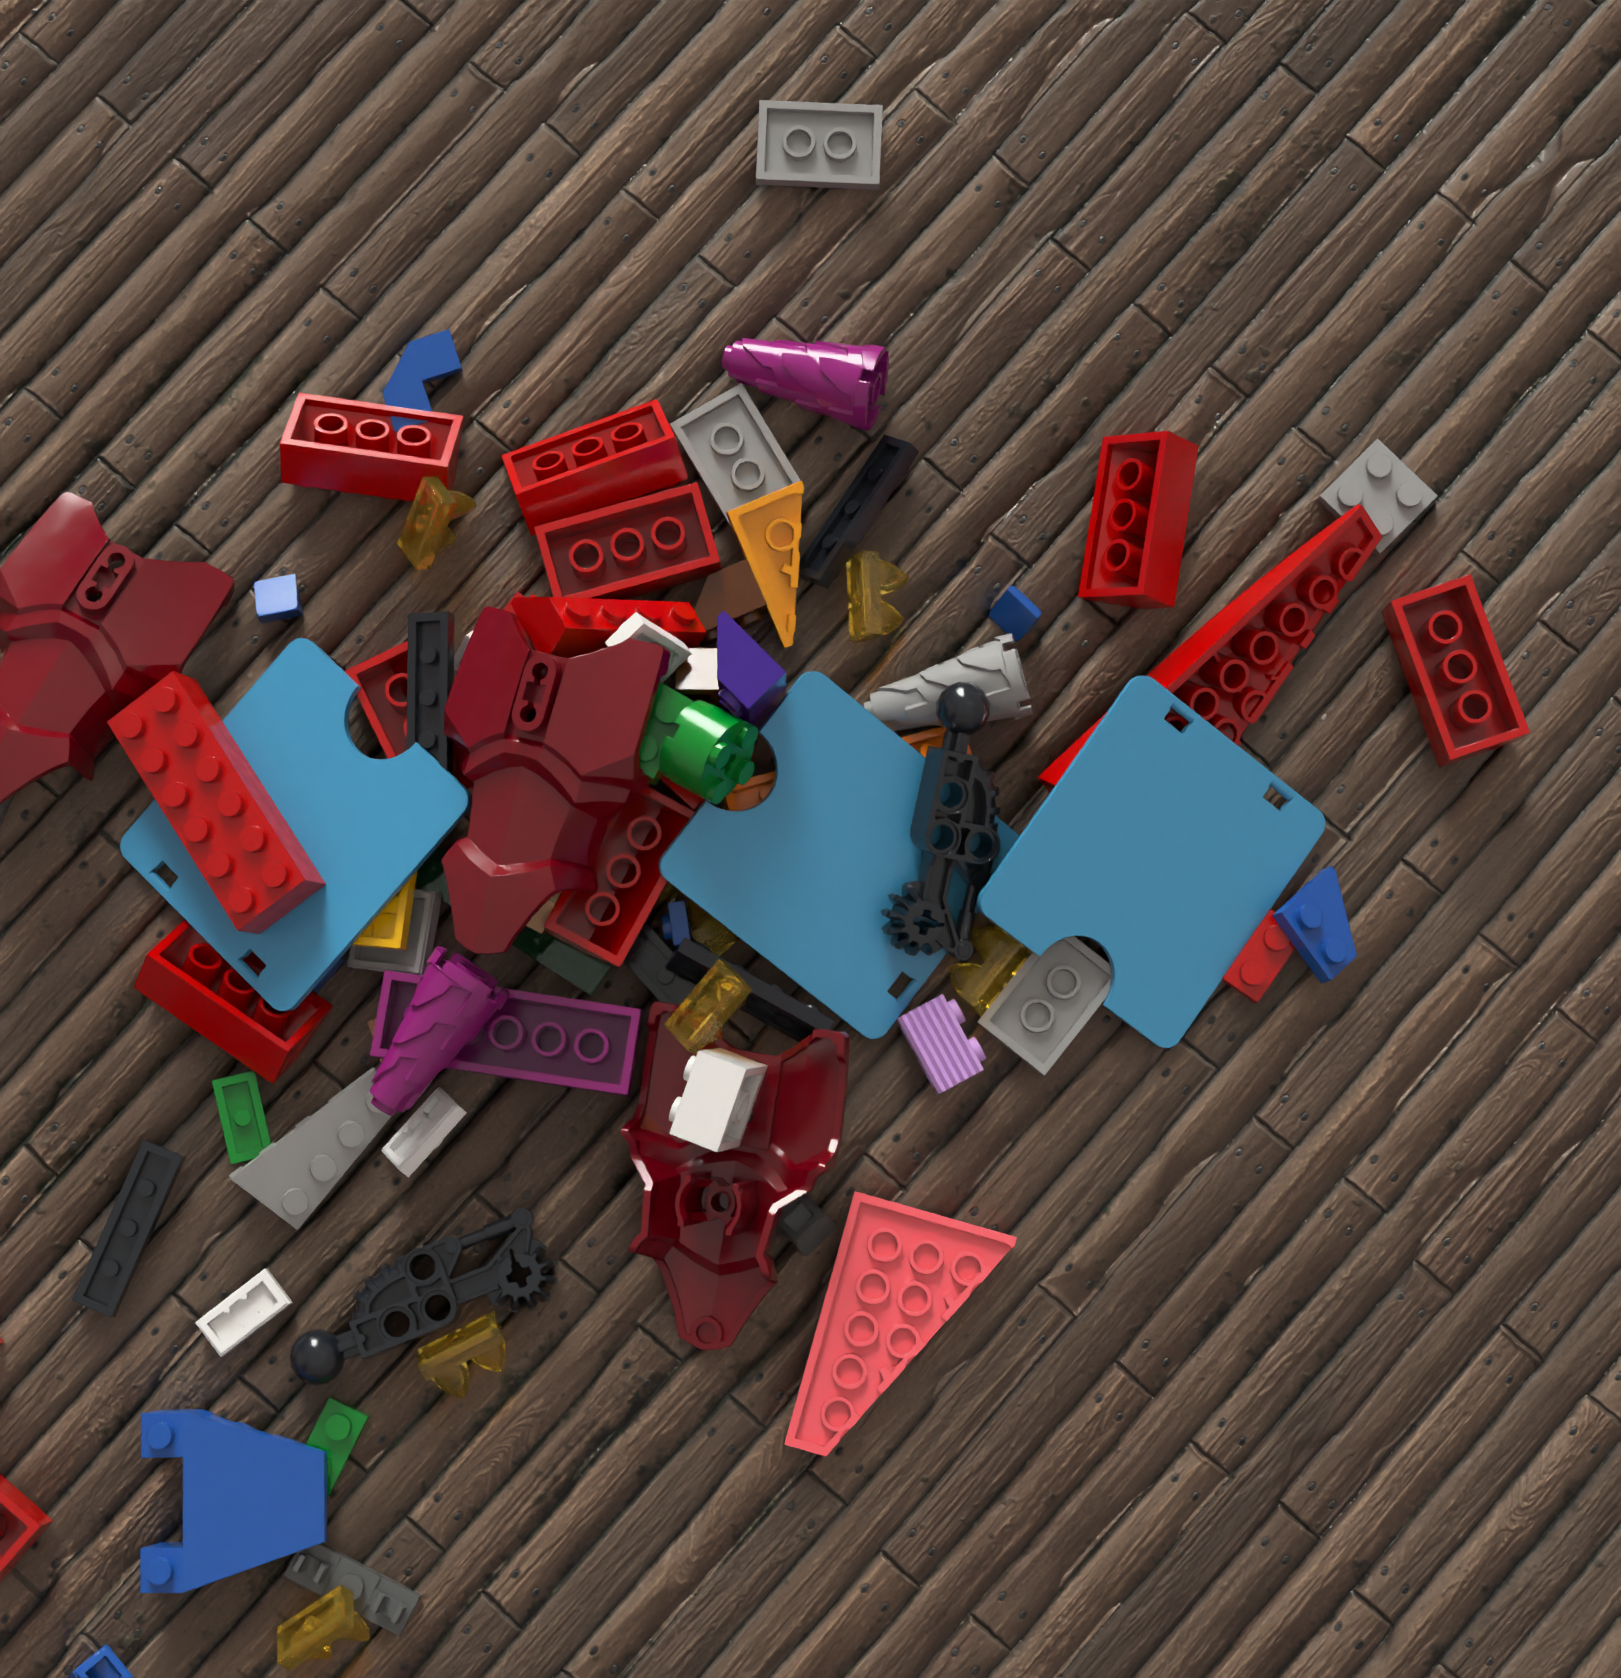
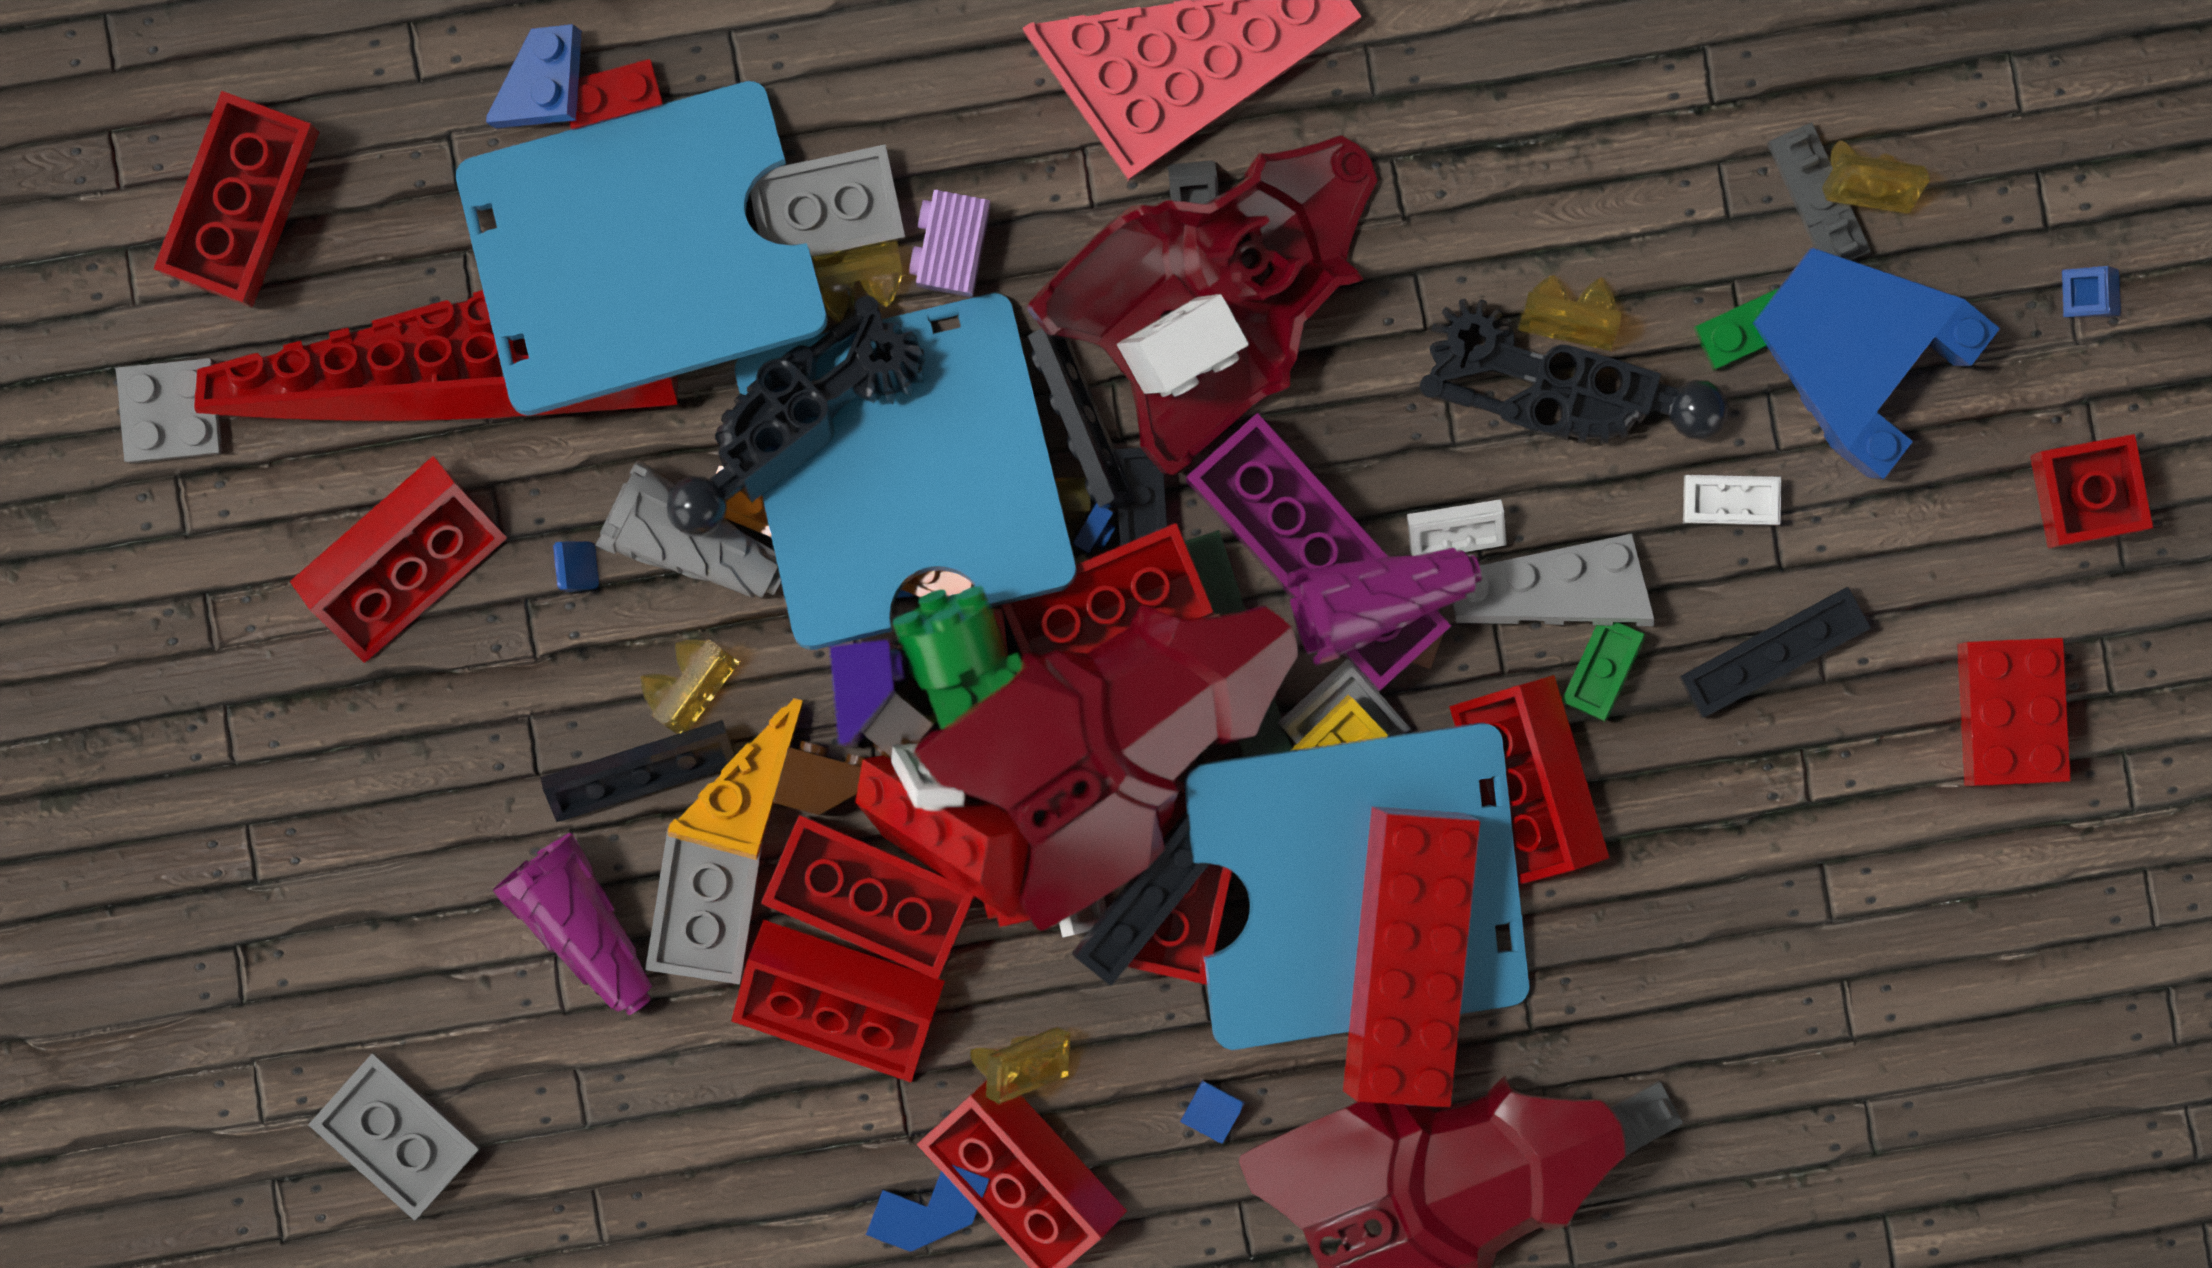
camera: 140 degrees left, 5 degrees up
clear yellow tile [664,959,753,1055] -> none

